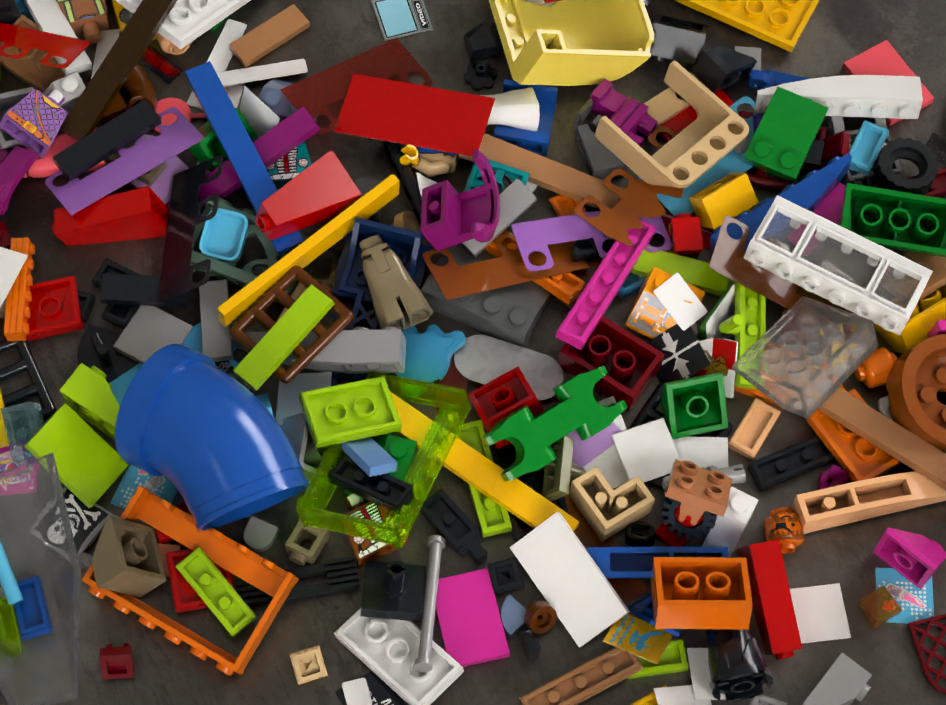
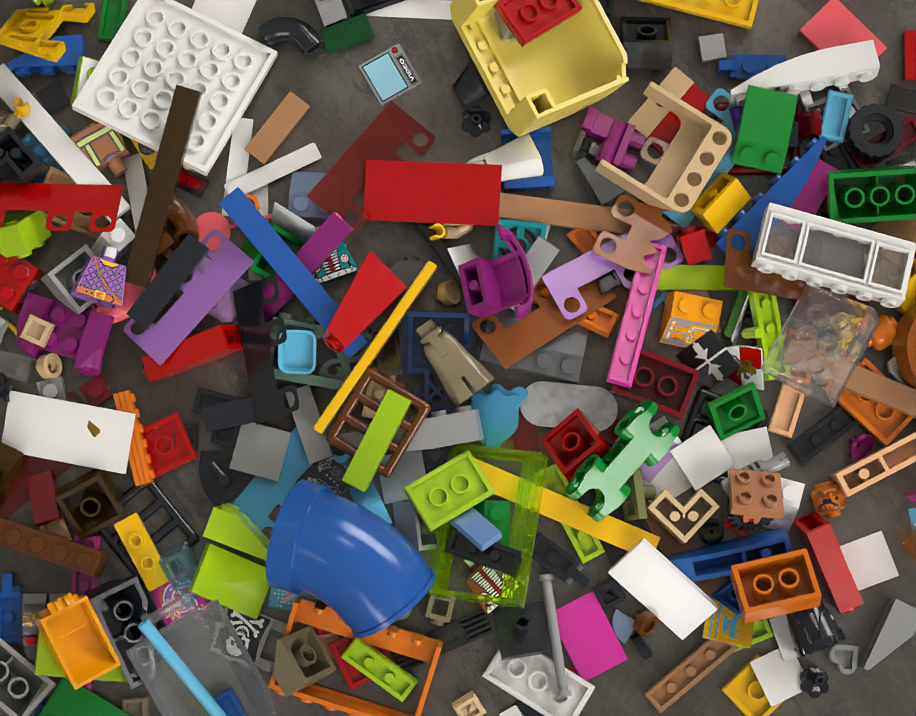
camera: 10 degrees left, 20 degrees up
white sticker [653,272,708,331] -> none
black slope [692,46,757,93] -> none

